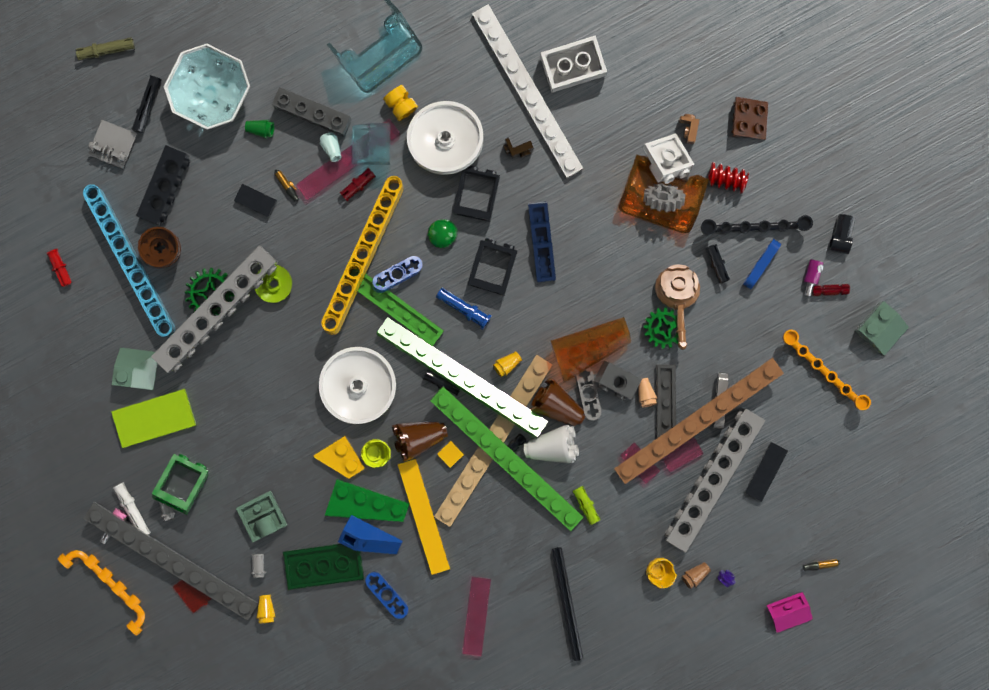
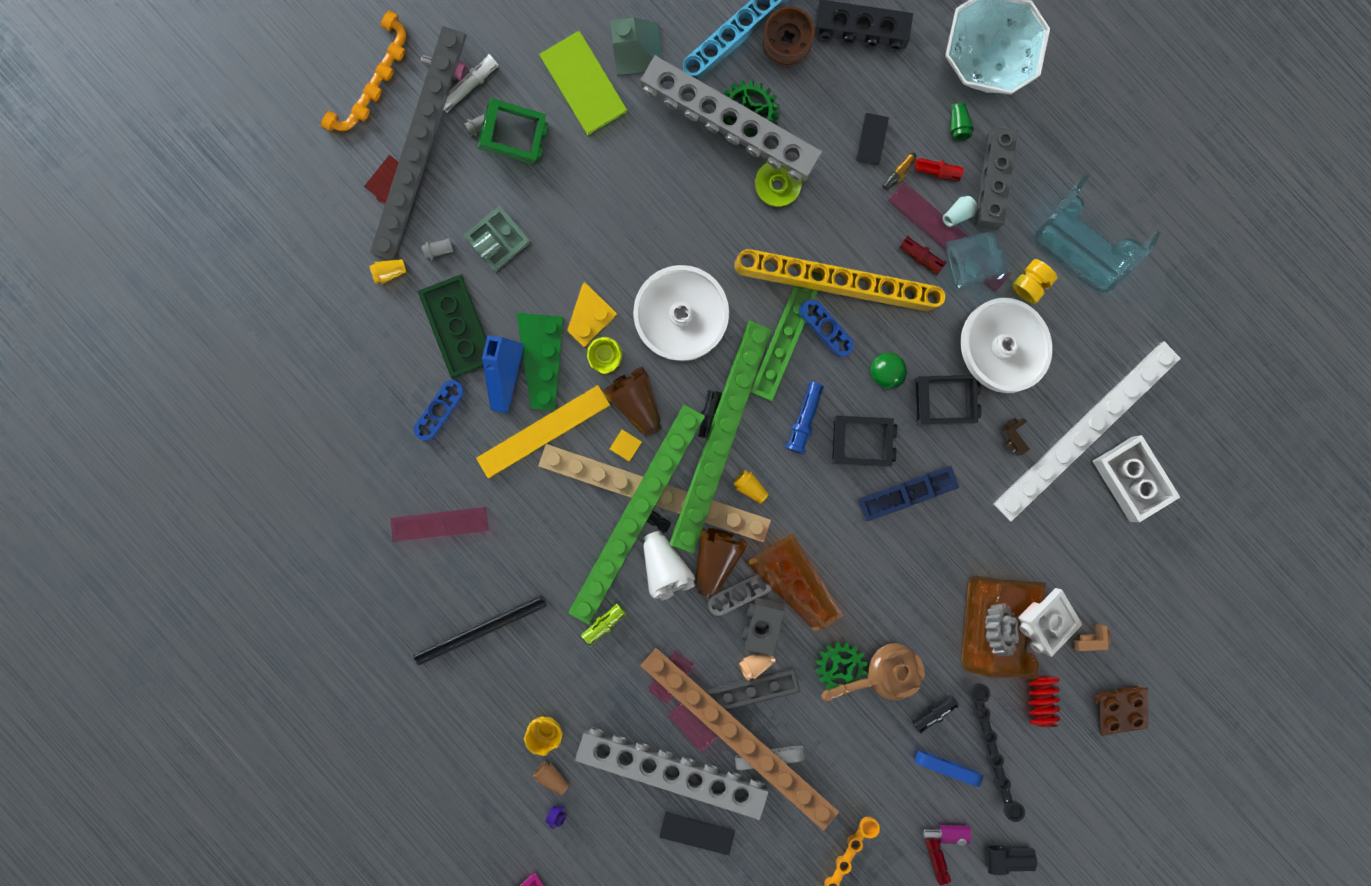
camera: 75 degrees right, 0 degrees up
none -> red axle [915,158,964,182]

